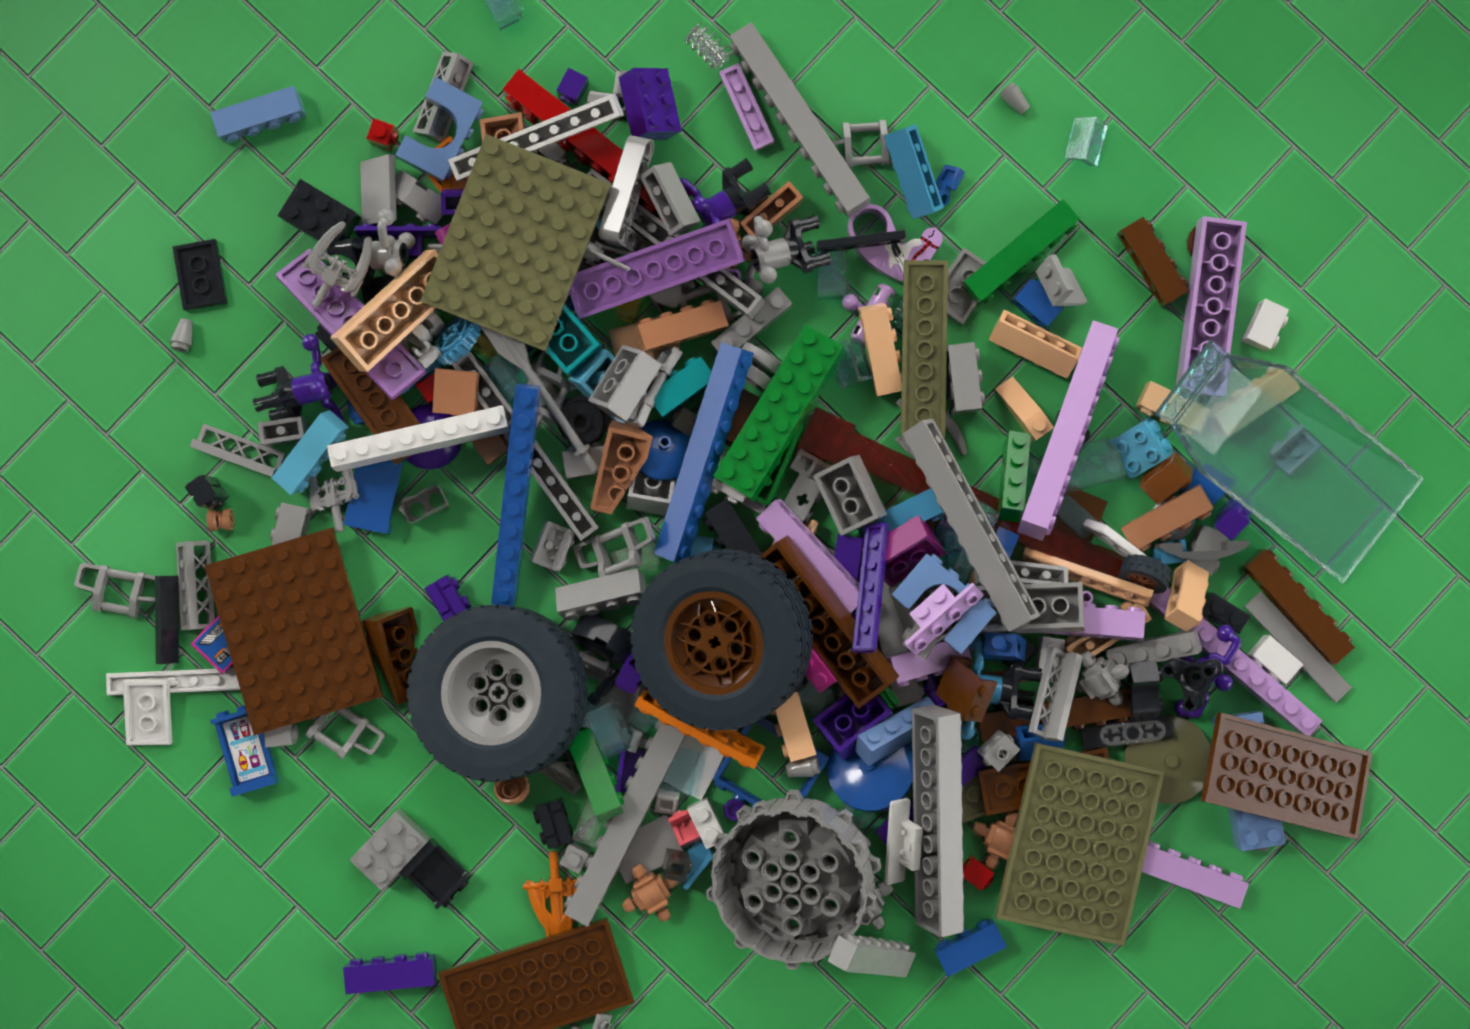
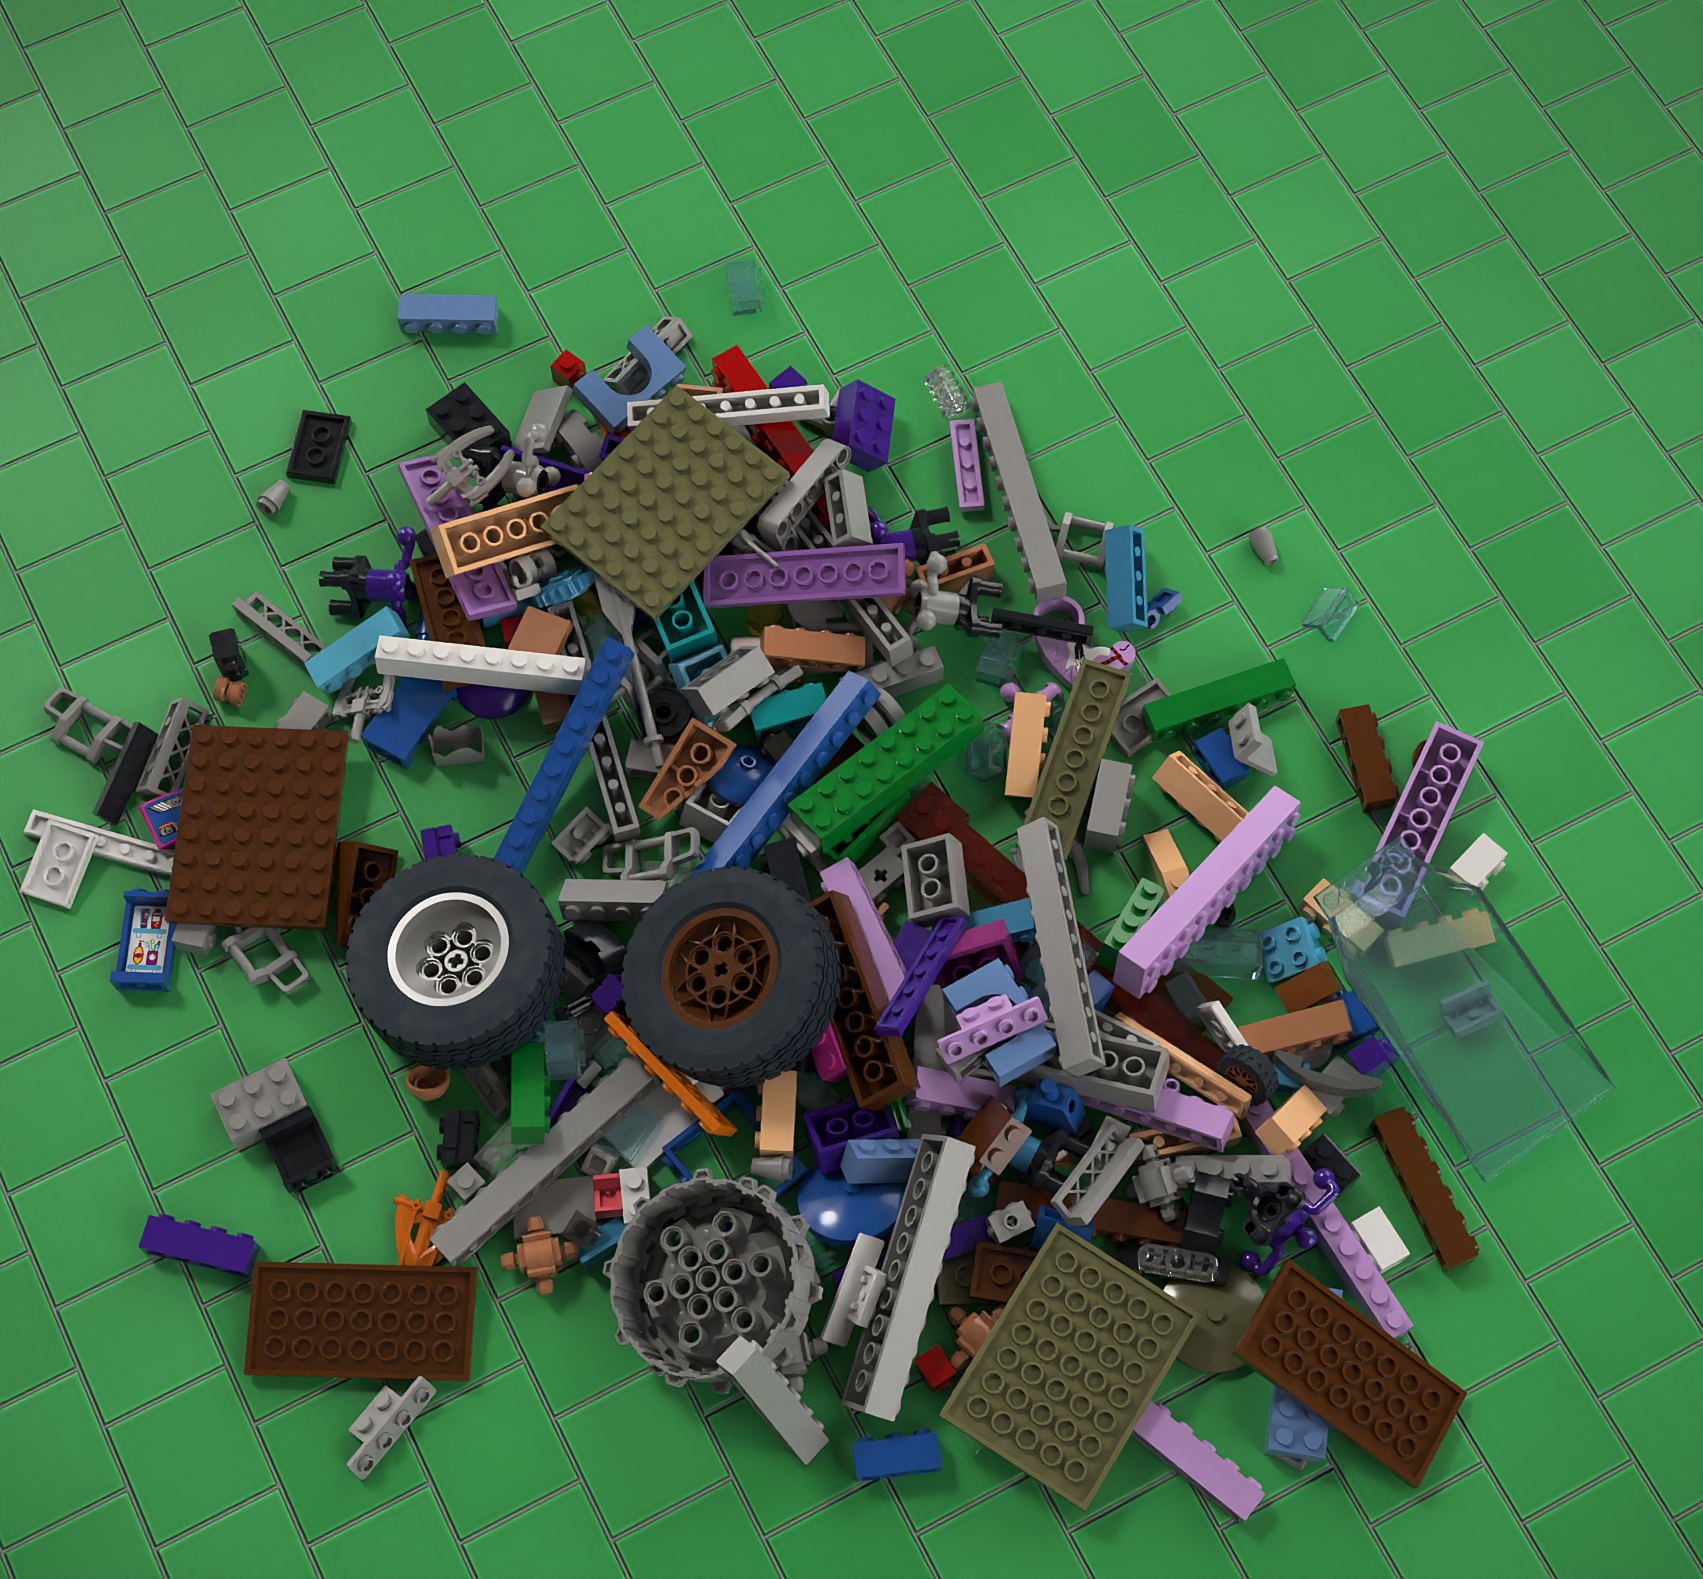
camera: 20 degrees right, 20 degrees down
light grey brick [257,416,309,447] -> none
light grey tile [1243,592,1352,703] -> none

